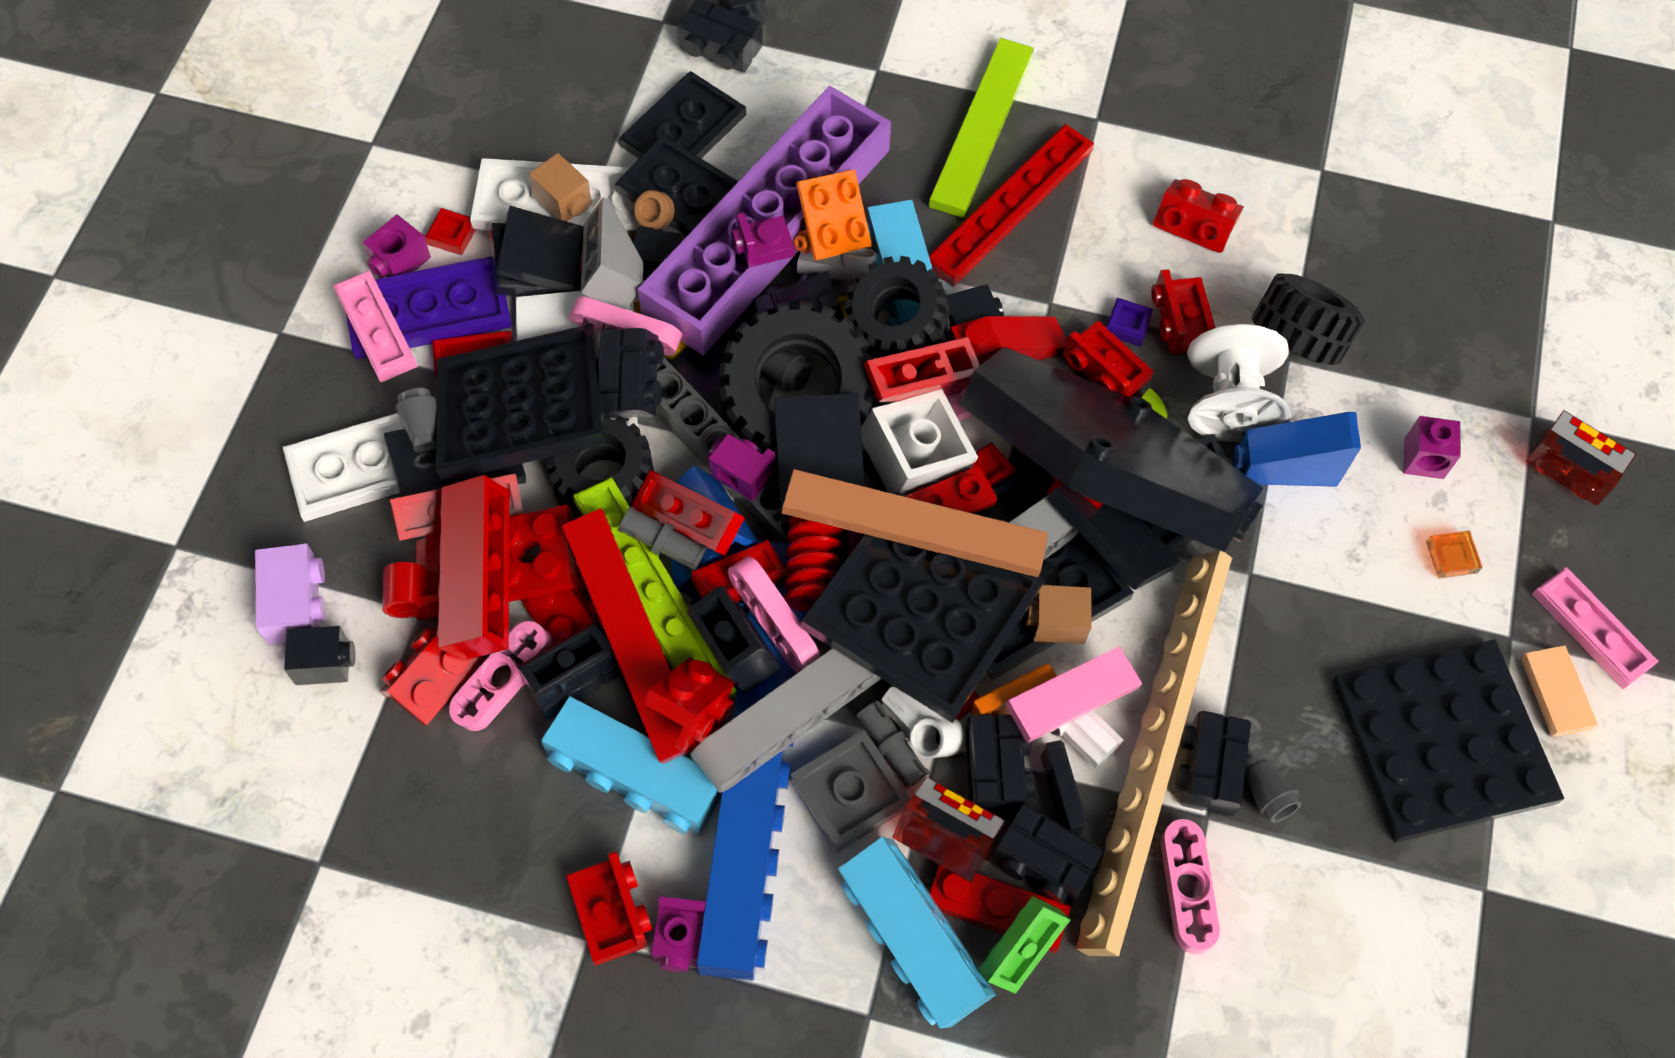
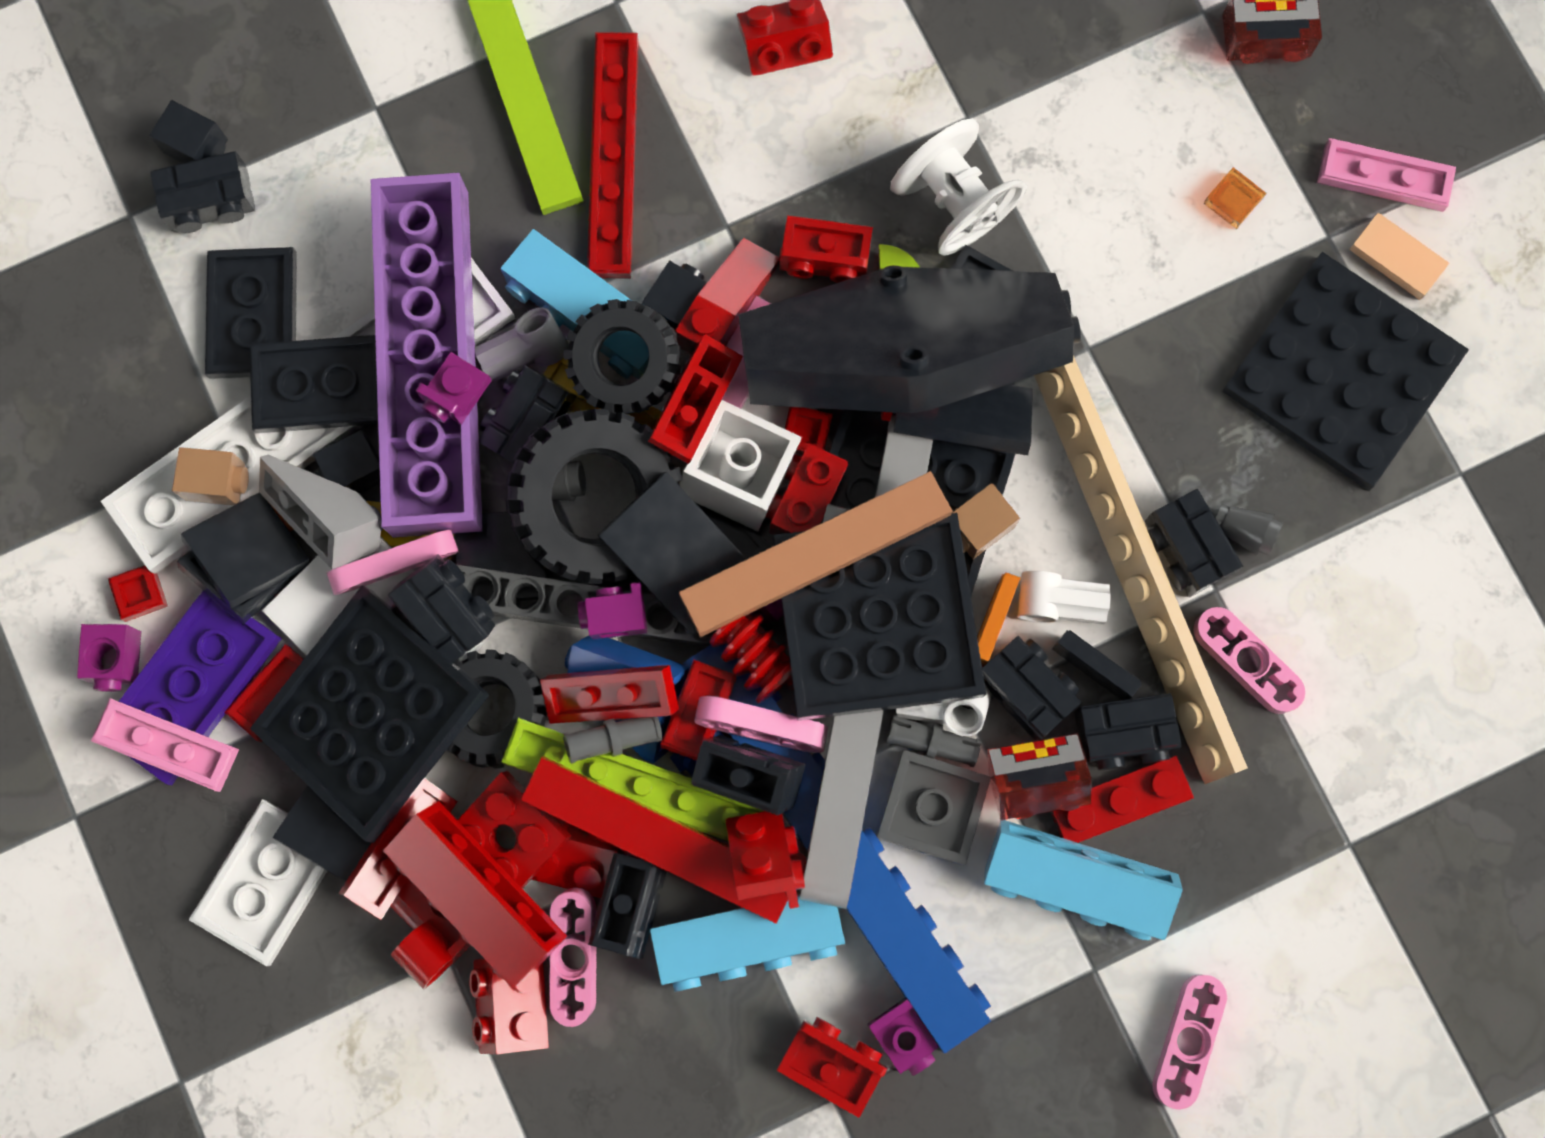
camera: 35 degrees left, 15 degrees up
lavender brick [255,543,326,645] -> none
black brick [284,626,356,685] -> none
dark grey cone [395,388,437,453] -> none
medium nougat tile [634,190,675,230] -> none
orange hinge [794,169,872,261] -> none
bright green plate [977,896,1070,994] -> none
bright pink tile [1006,646,1142,743] -> none
dark purple tile [1106,298,1154,347] -> none
red bracket [1151,269,1216,355] -> none
blue slope [1233,412,1361,487] -> none
black tyre [1252,273,1365,365] -> none
magenta brick [1404,416,1461,479] -> none

